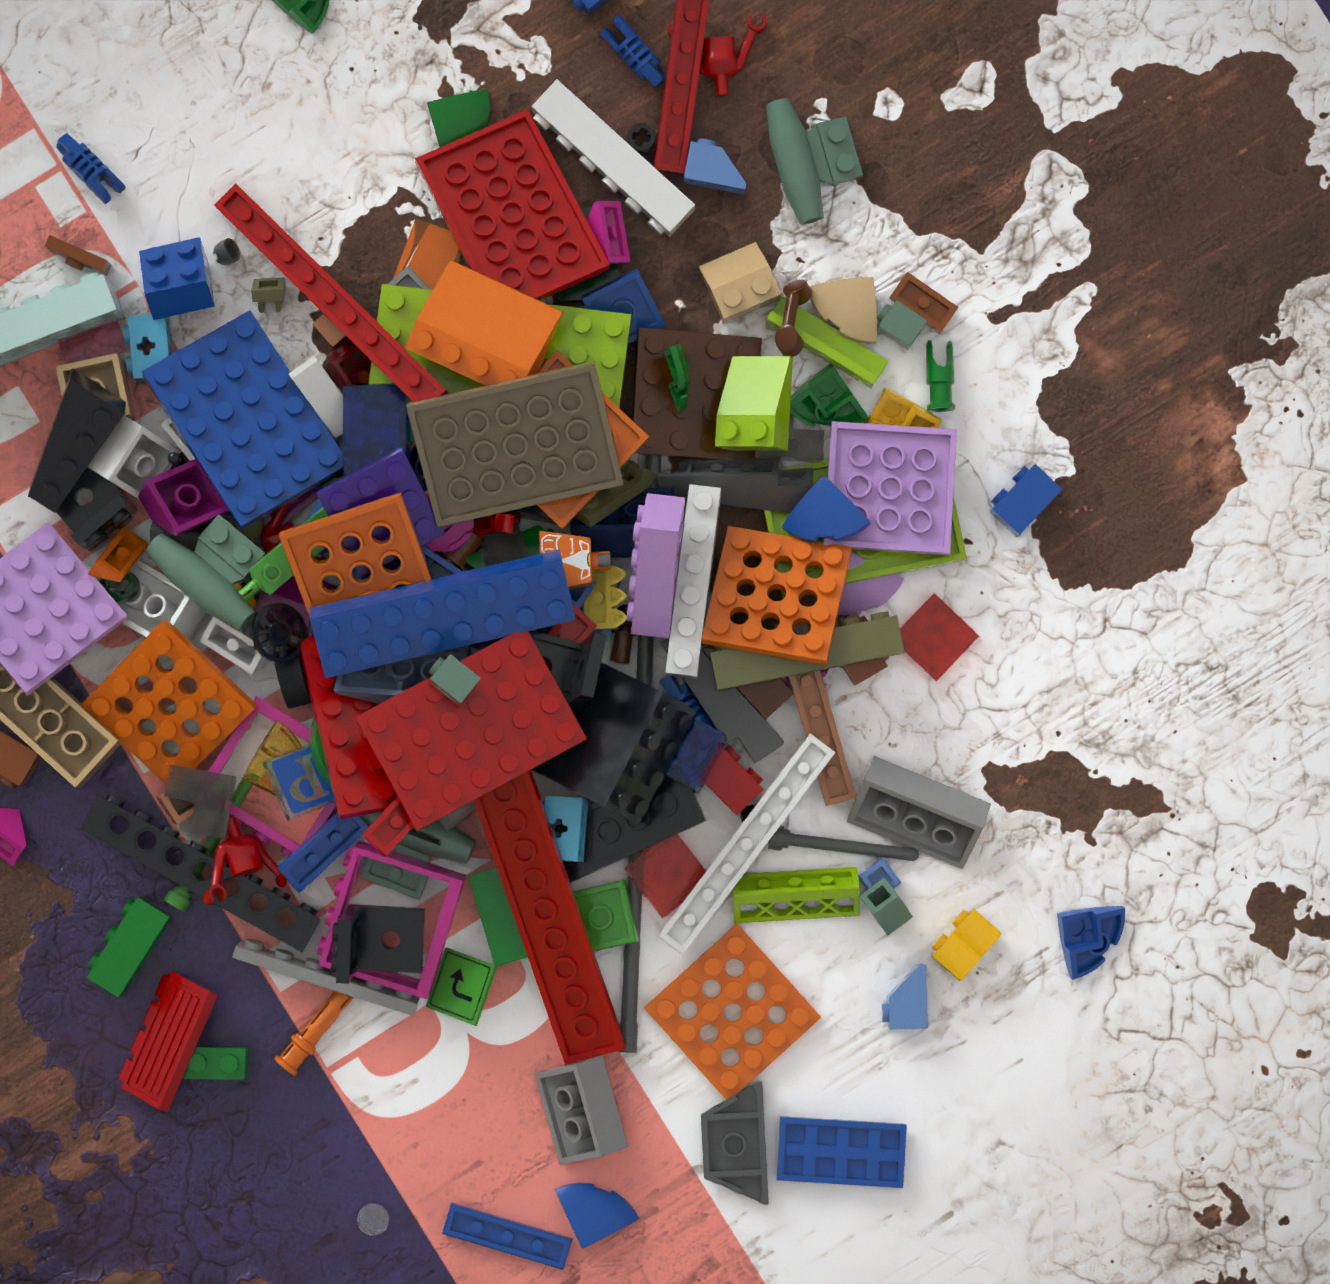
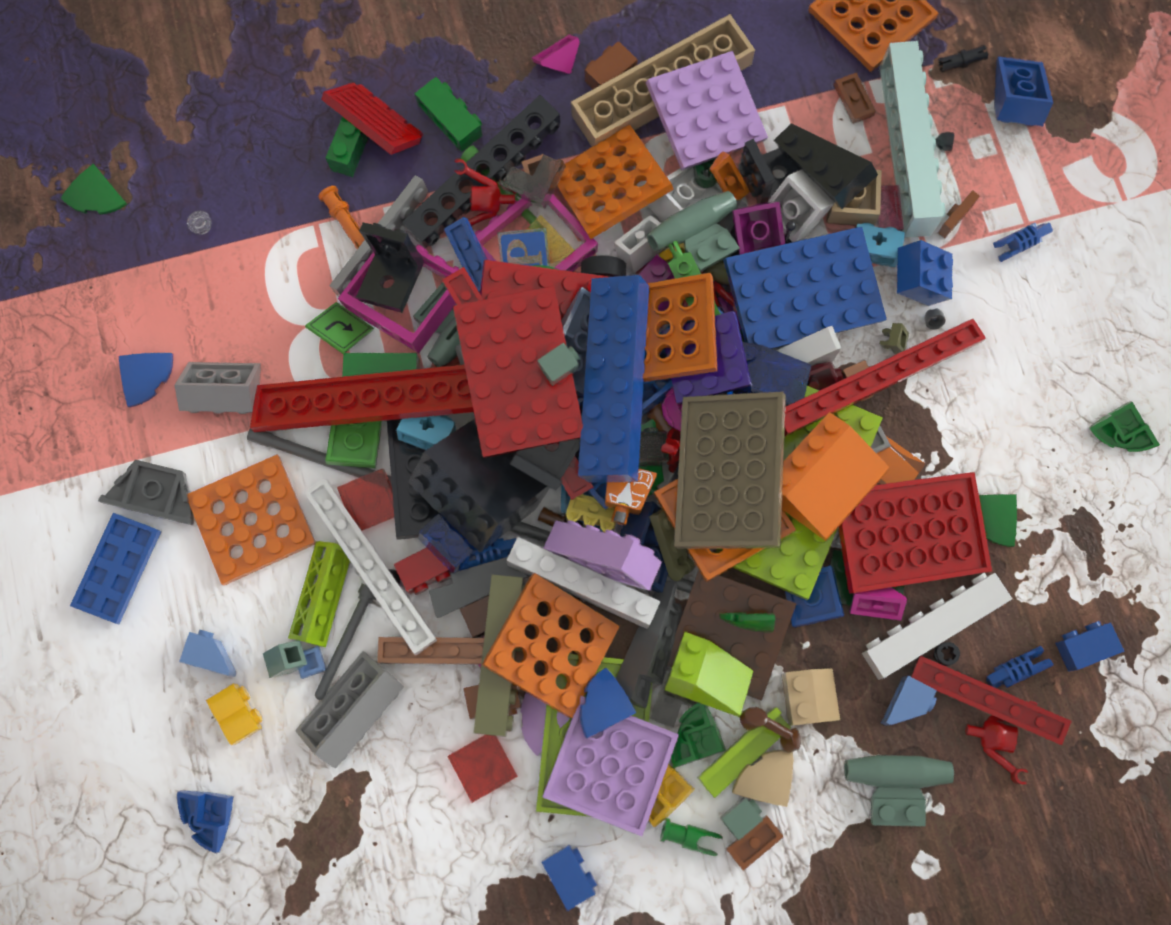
camera: 110 degrees right, 10 degrees down
black wheel [250,603,306,663] -> none
blue tile [442,1202,572,1270] -> none

